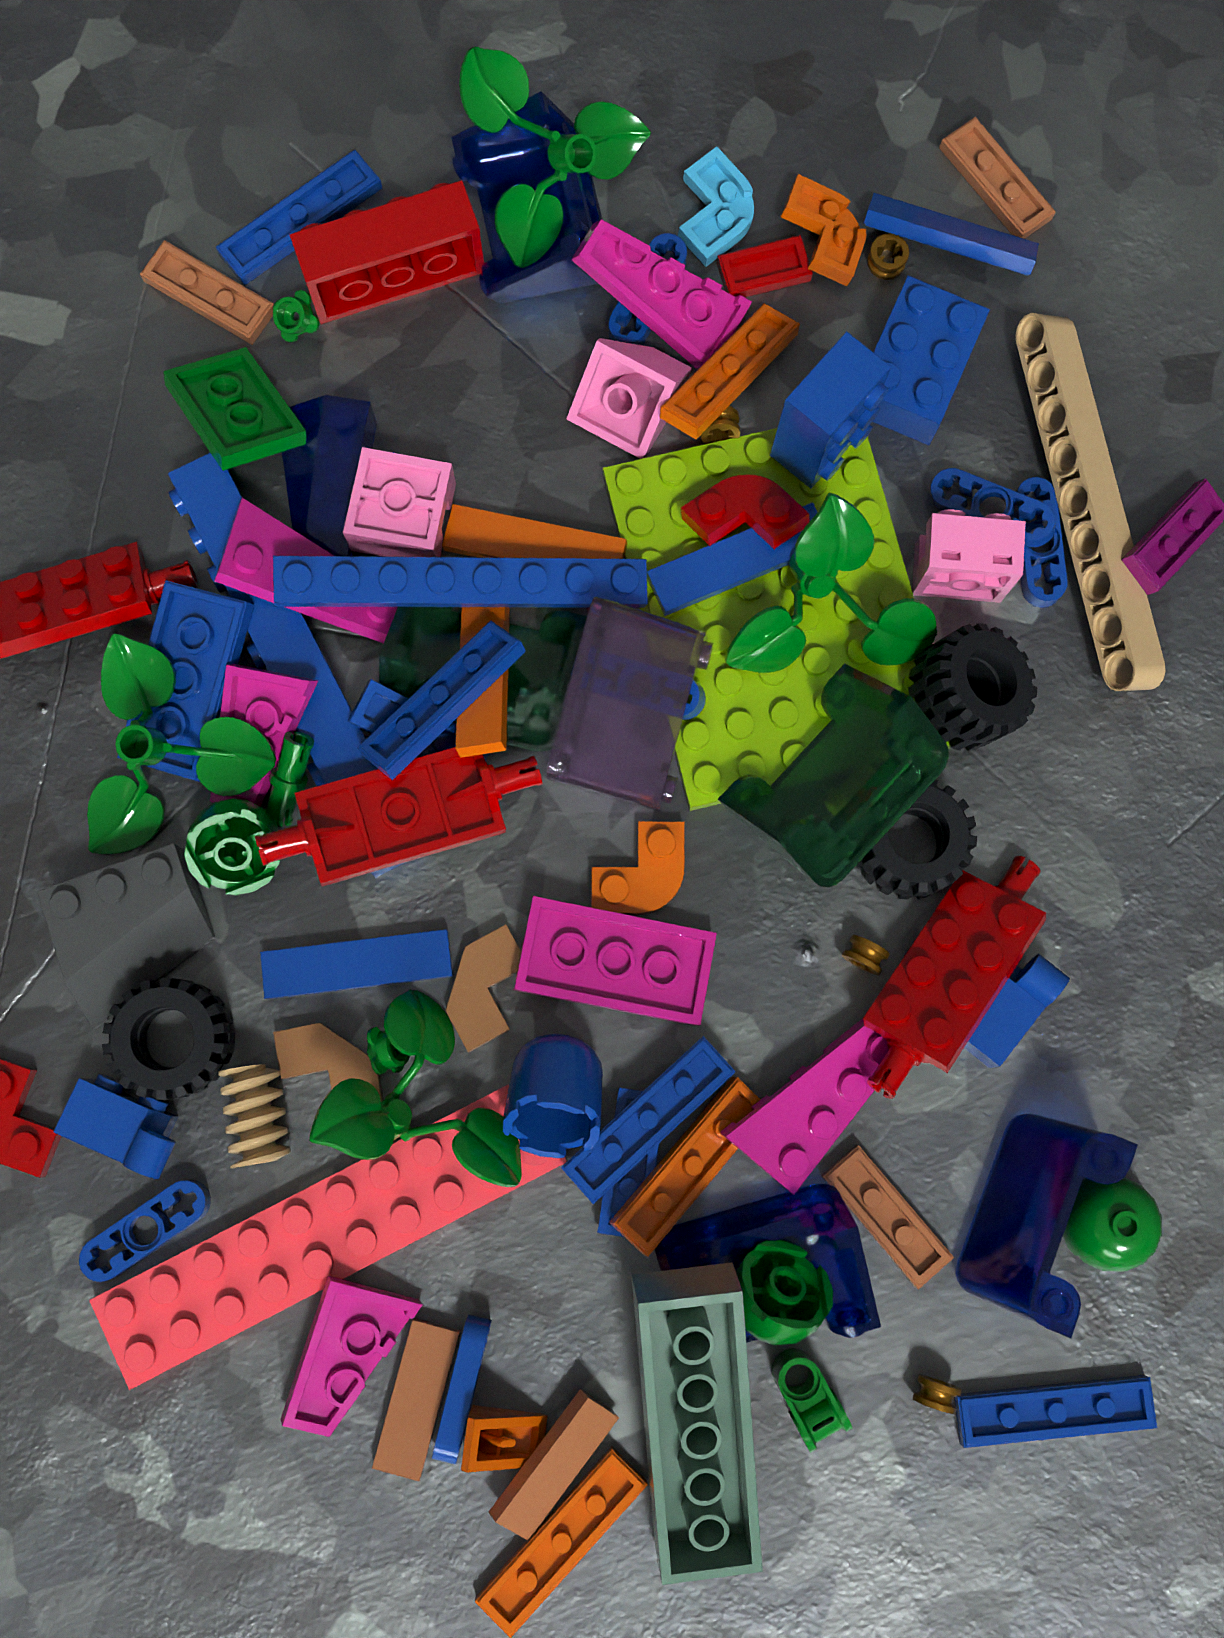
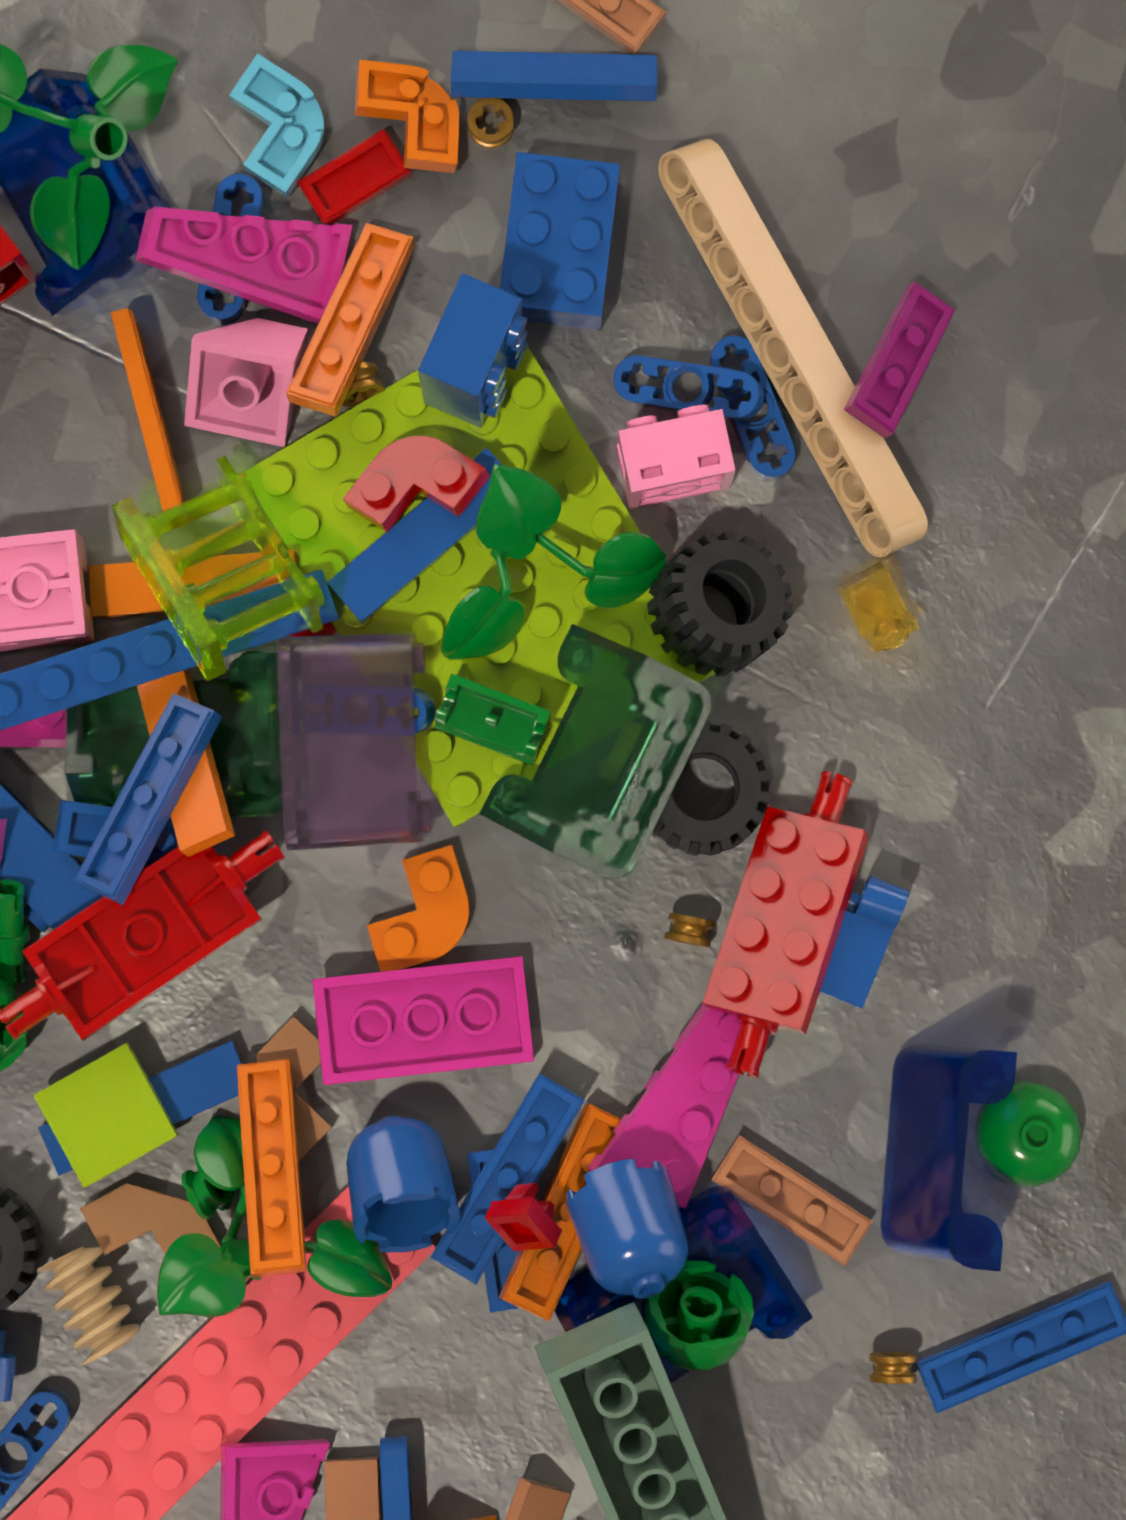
camera: 15 degrees left, 5 degrees up
green piece [772,1348,853,1453] -> none
none -> lime tile [33,1043,179,1188]
none -> orange tile [111,308,188,520]
none -> clear neon green fence [111,455,325,681]
none -> orange tile [237,1059,307,1278]
none -> green hinge [434,673,551,766]
none -> red tile [485,1183,562,1251]
none -> blue cylinder [566,1159,688,1299]
none -> clear yellow bracket [834,562,920,652]

